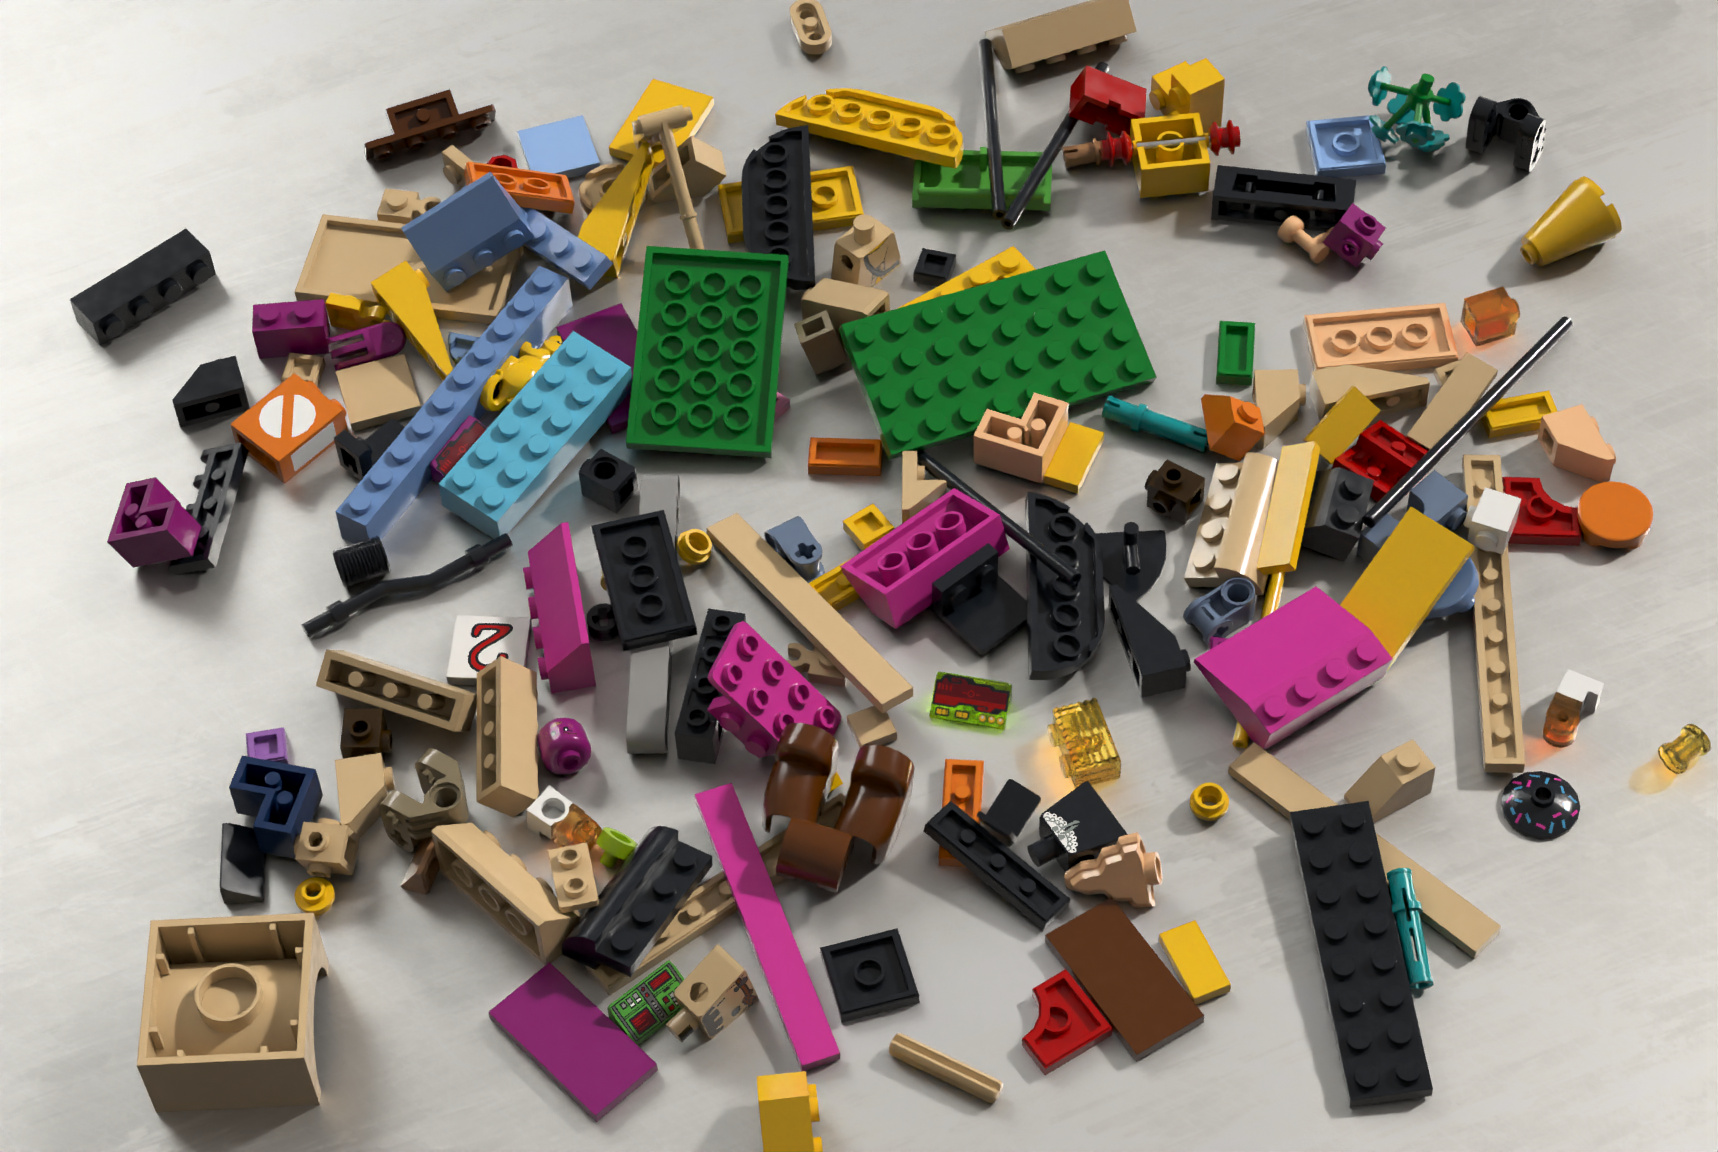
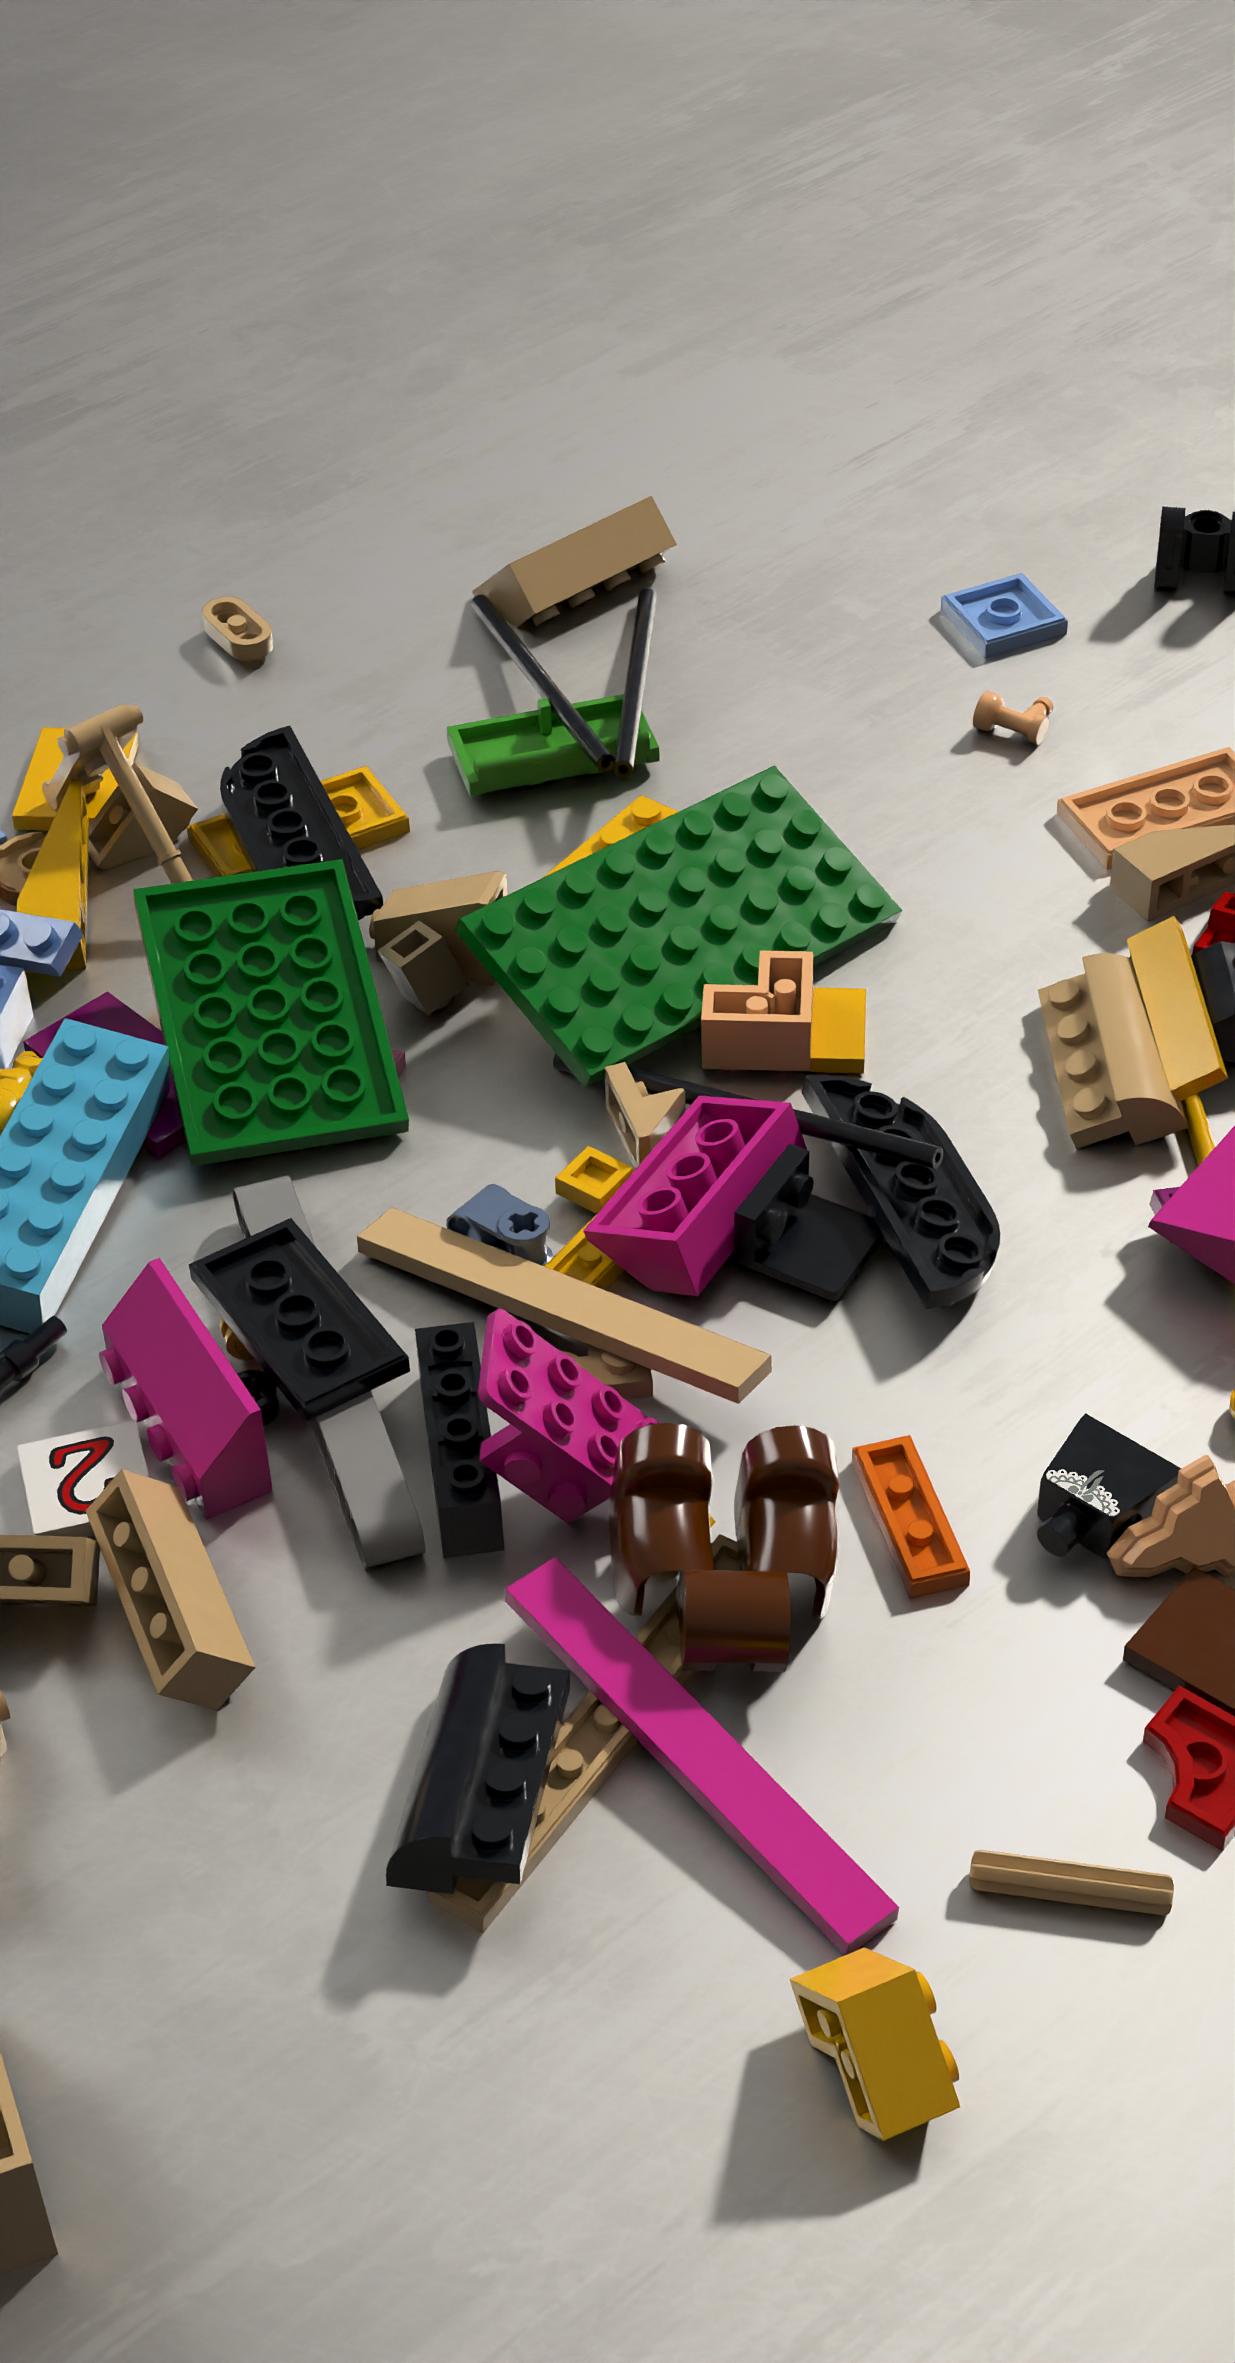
camera: 20 degrees left, 10 degrees down
dark tan piece [378,748,469,852] -> none
medium nougat slope [401,837,440,895] -> none
tan slope [431,822,581,965] -> none
magenta tile [488,962,658,1122] -> none
leg [526,786,602,852] -> none
magenta head [537,718,591,775] -> none
tan bracket [548,842,599,913] -> none
black brick [578,449,639,514] -> none
lime tile [596,827,637,868] -> none
slope [607,960,685,1045] -> none
tan torso [665,944,759,1042] -> none
yellow plate [675,529,712,565] -> none
yellow plate [775,88,964,169] -> none
orange tile [808,437,883,476] -> none
black tile [820,928,920,1023] -> none
tan torso [831,214,901,288] -> none
tan tile [847,706,897,748] -> none
black tile [913,248,956,286] -> none
black tile [923,801,1071,930] -> none
slope [929,672,1012,730] -> none
black bracket [976,779,1041,843] -> none
clear yellow brick [1047,698,1121,789] -> none
medium nougat axle [1062,137,1120,169] -> none
red brick [1069,65,1147,136] -> none
black shield [1095,522,1166,602] -> none
yellow brick [1100,112,1241,198] -> none
teal pin [1102,396,1209,453] -> none
black slope [1108,584,1191,698] -> none
dark brown brick [1145,460,1205,525] -> none
yellow brick [1149,58,1225,133] -> none
sand blue piece [1183,577,1255,645] -> none
orange slope [1201,394,1265,461] -> none
black brick [1211,165,1356,232] -> none
green tile [1216,321,1255,386] -> none
tan slope [1252,369,1306,449] -> none
yellow tile [1303,386,1381,465] -> none
magenta brick [1323,203,1386,268] -> none
teal plant [1368,66,1466,152] -> none

